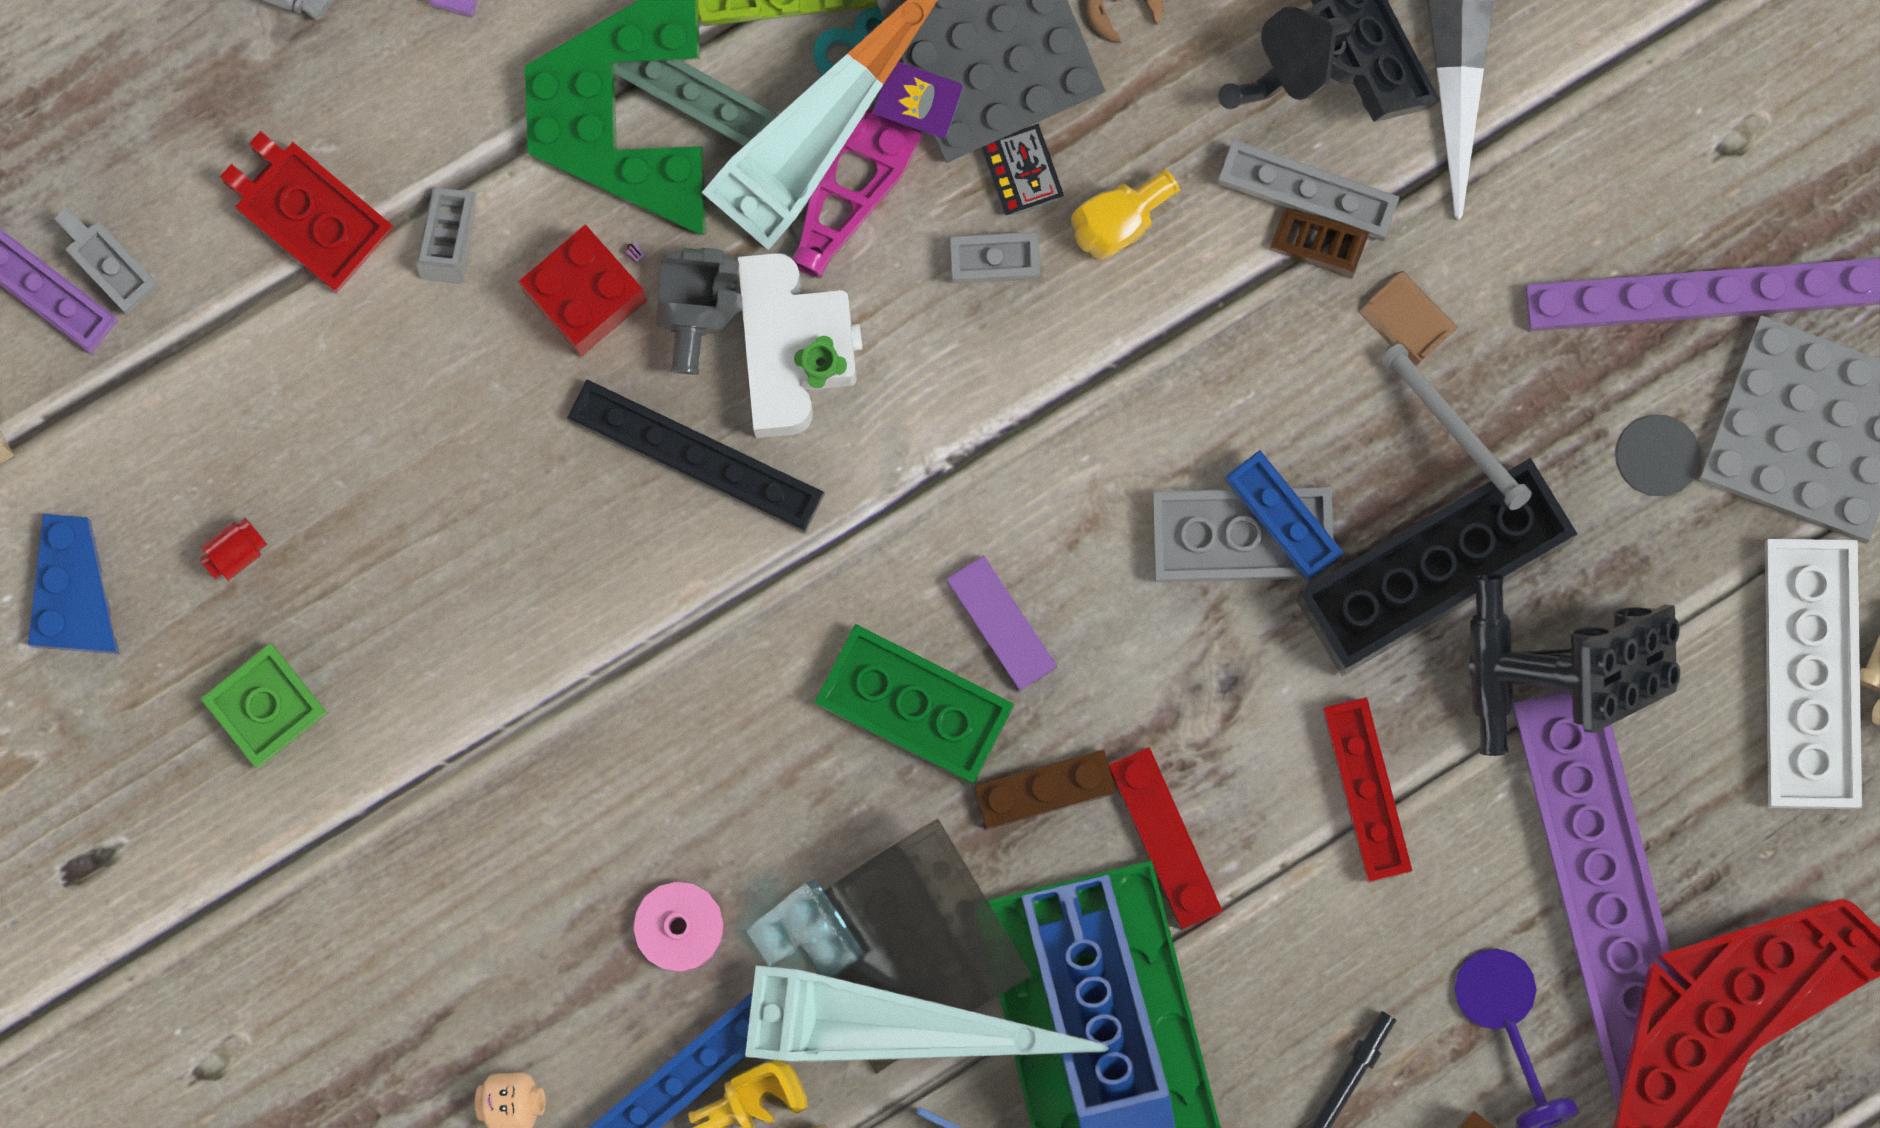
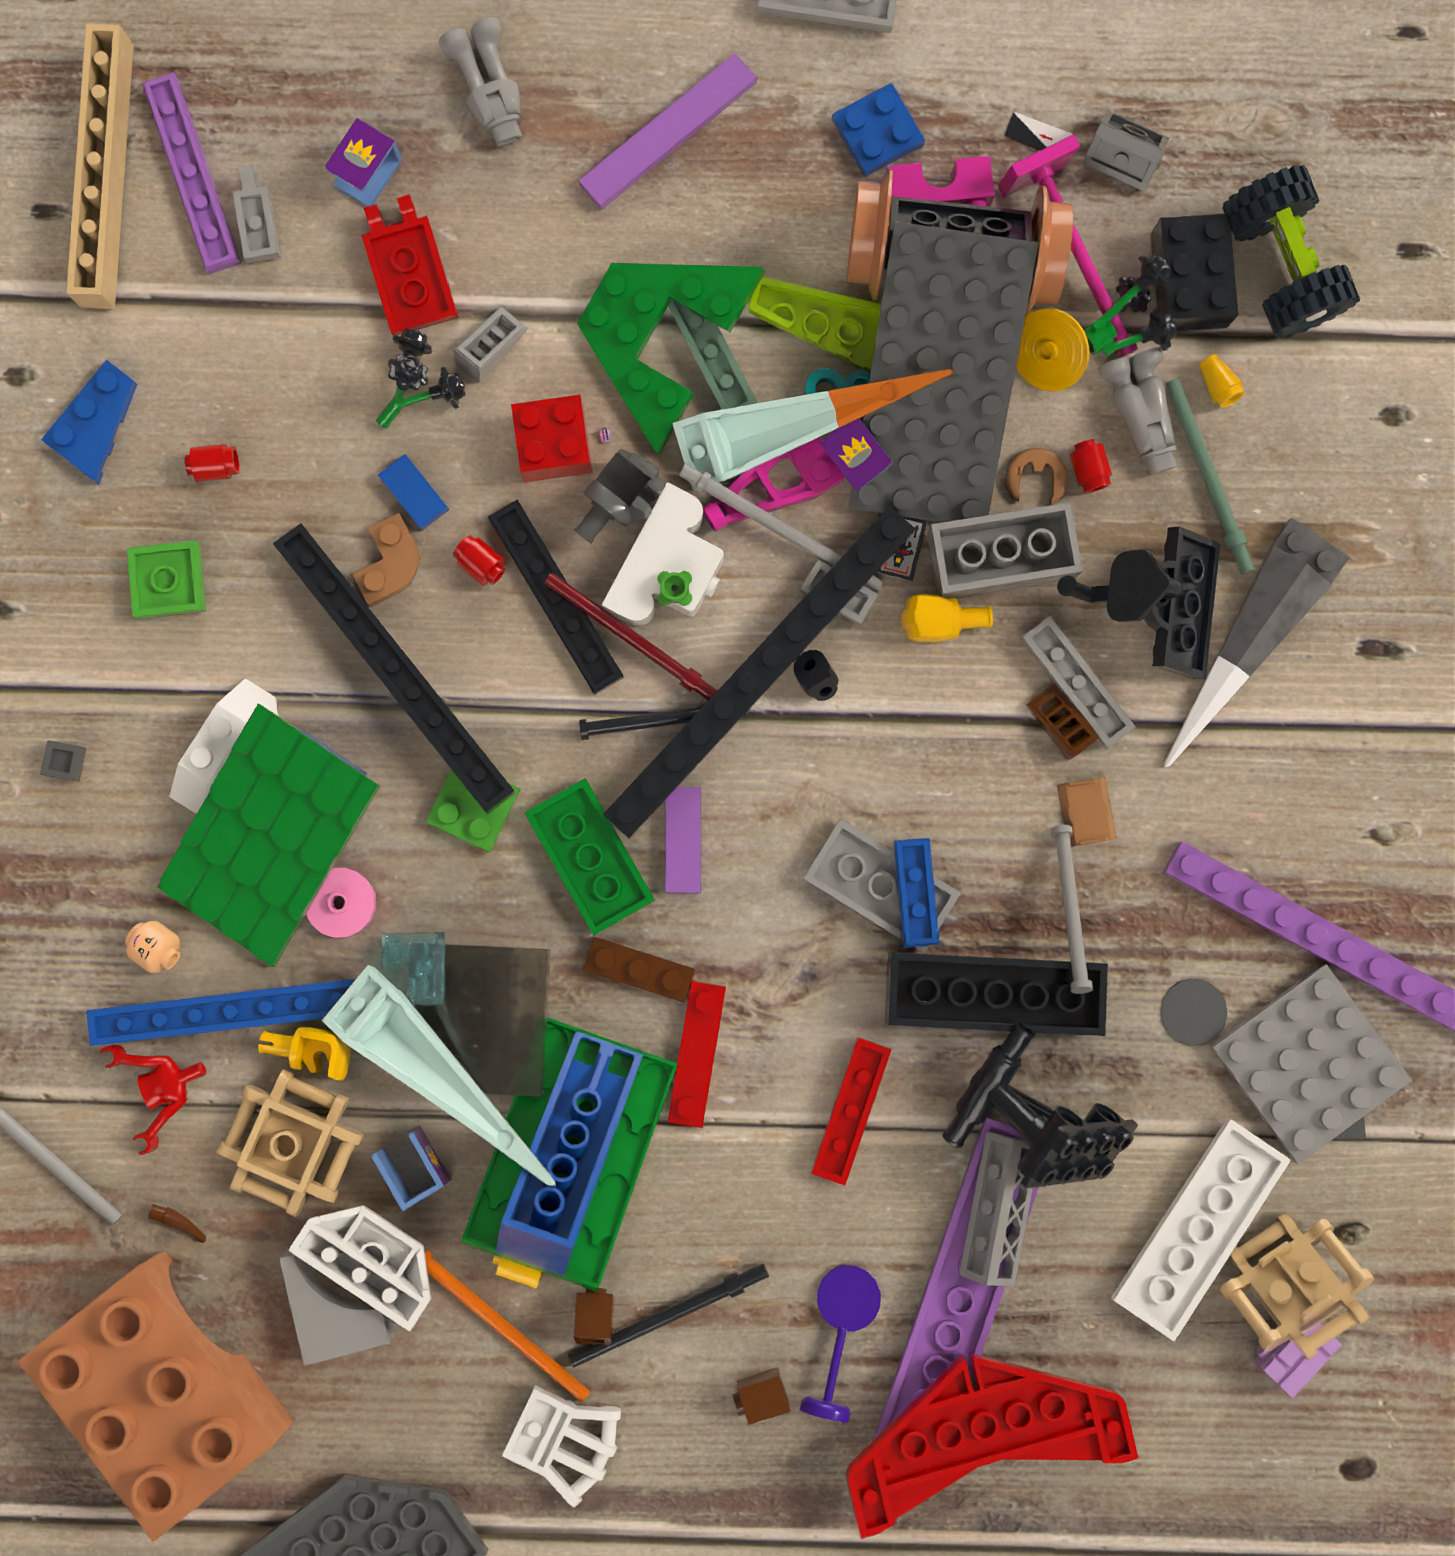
camera: 25 degrees right, 5 degrees up
none -> dark grey plate [40,740,87,782]
none -> green piece [157,703,380,967]
none -> white wedge [169,679,279,814]
none -> black plate [273,523,515,815]
none -> piece [325,118,403,207]
none -> medium nougat plate [352,513,421,607]
none -> black plant [376,328,466,429]
none -> blue tile [378,454,449,531]
none -> bright green plate [426,770,521,852]
none -> red brick [453,535,505,586]
none -> dark red bar [544,572,718,700]
none -> black bar [579,707,748,740]
none -> black plate [603,506,915,839]
none -> light grey bar [679,464,883,593]
none -> black piece [793,650,839,701]
none -> light grey brick [927,502,1083,599]
none -> light grey fence [959,1131,1033,1286]

